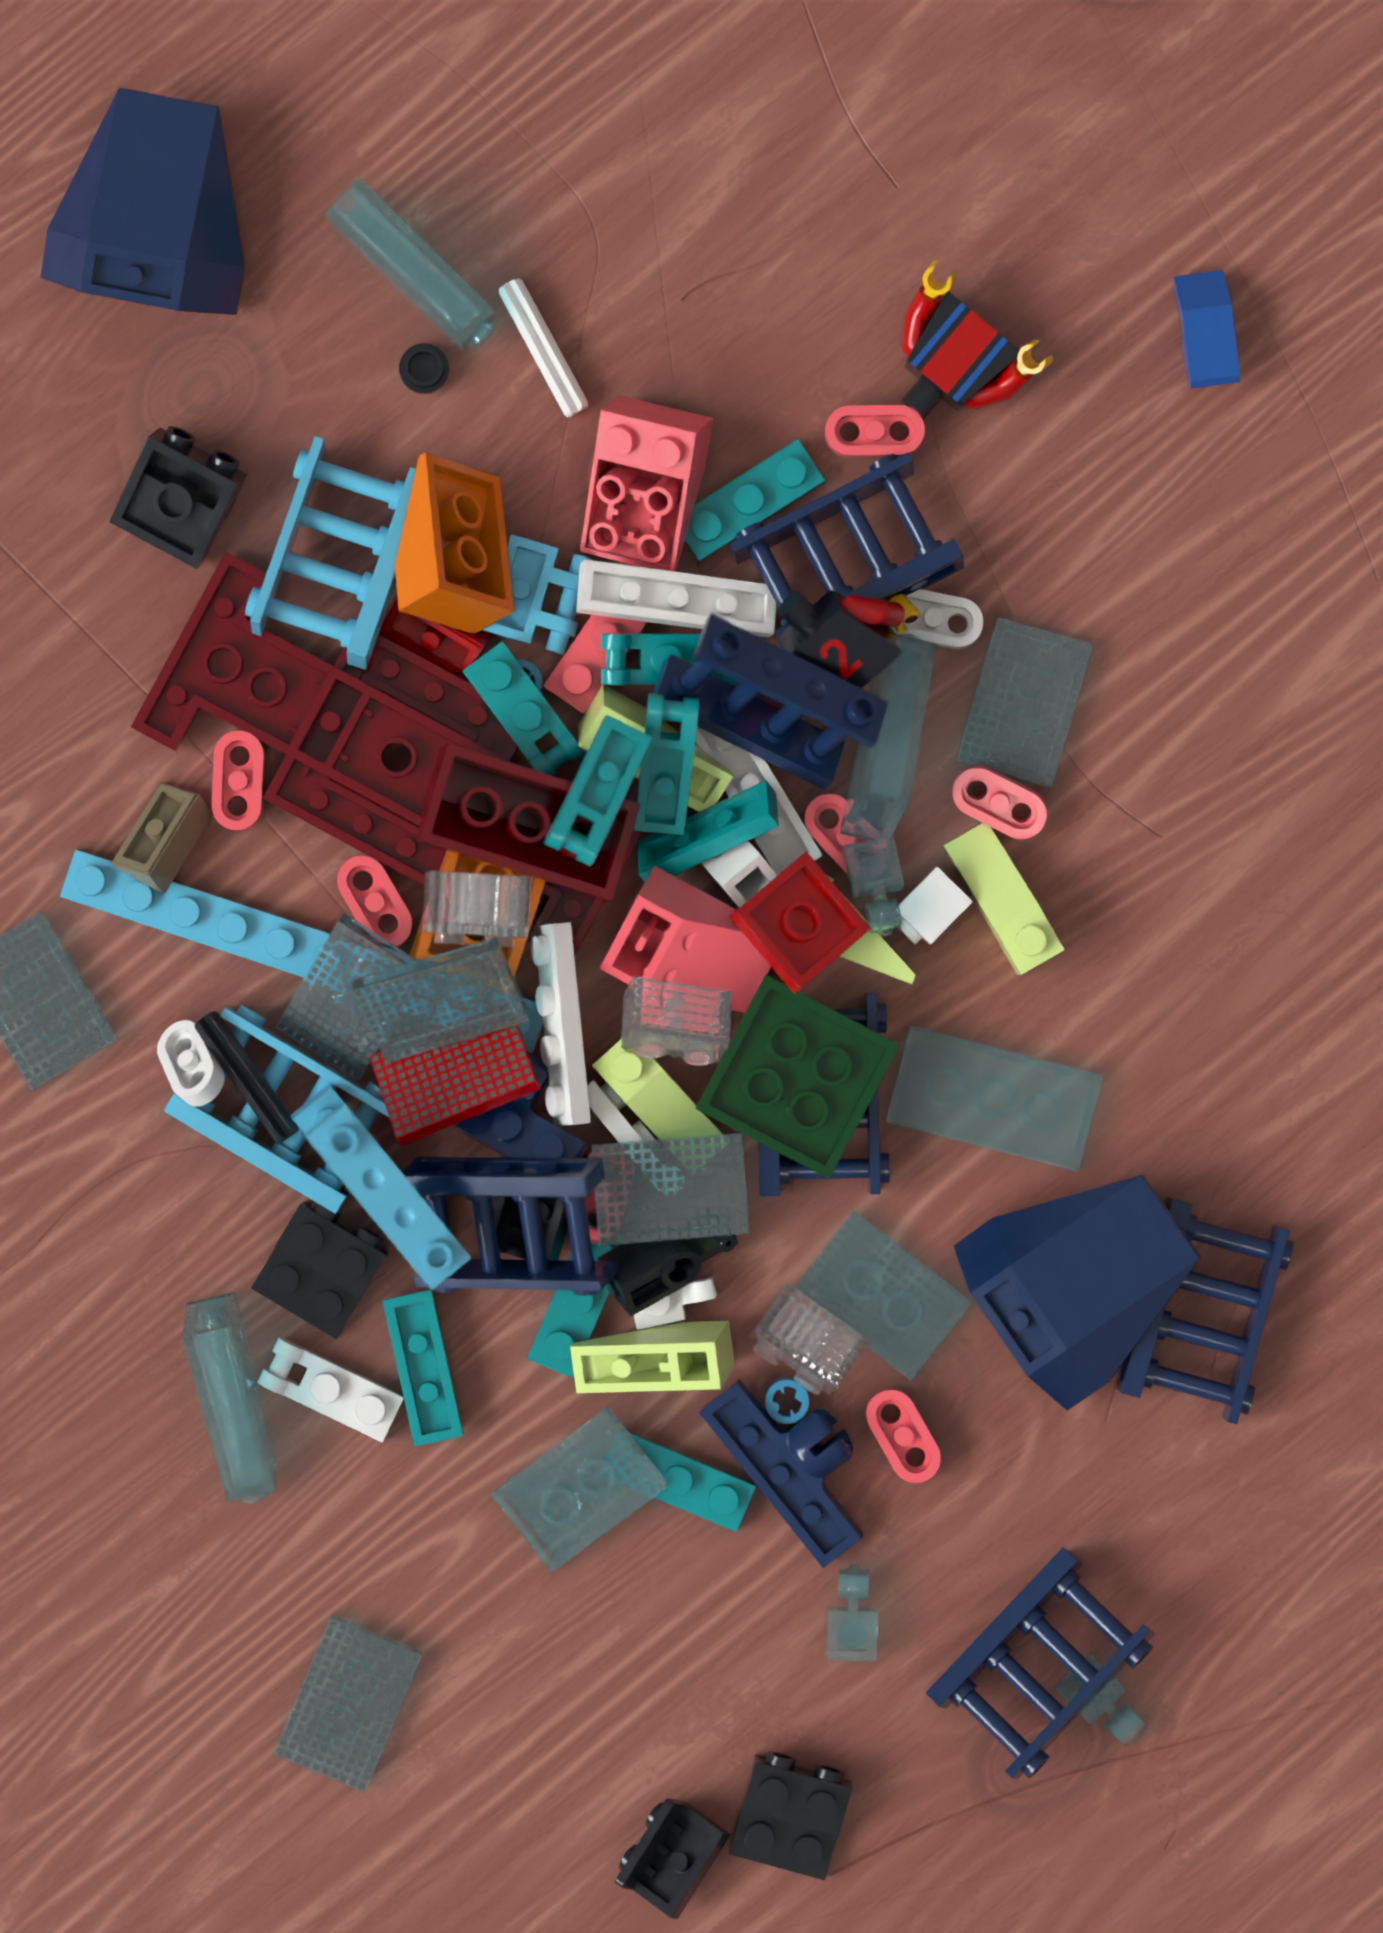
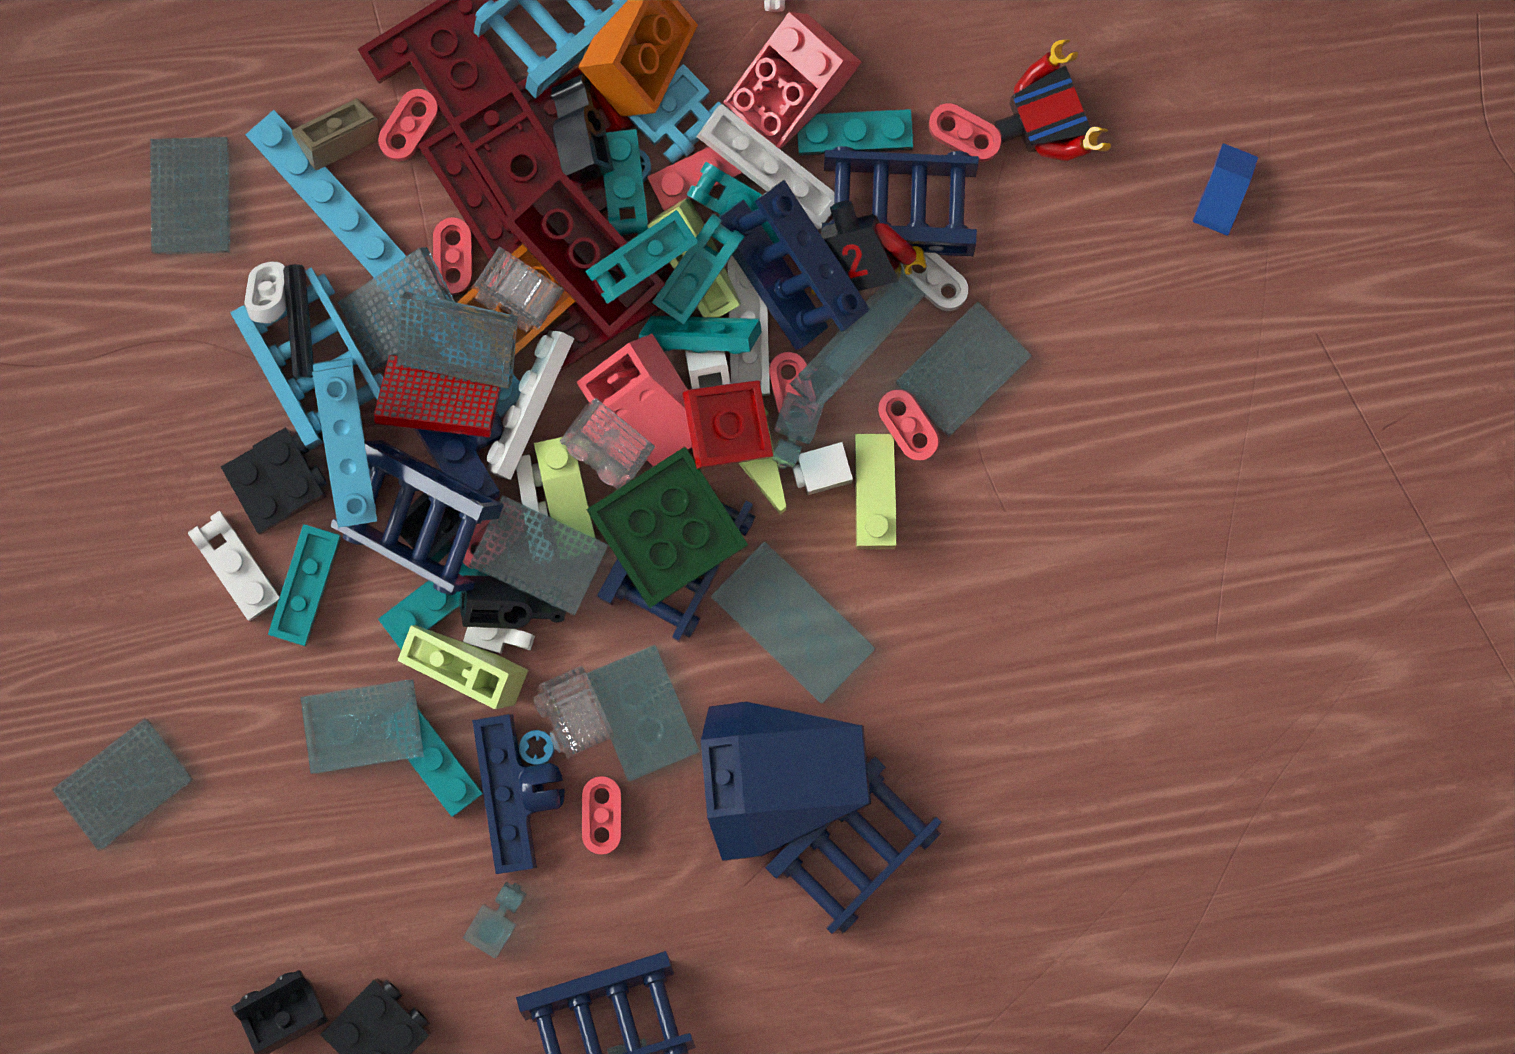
camera: 25 degrees right, 5 degrees down
clear light blue slope [182,1292,278,1503] -> none
none -> black piece [551,74,614,184]

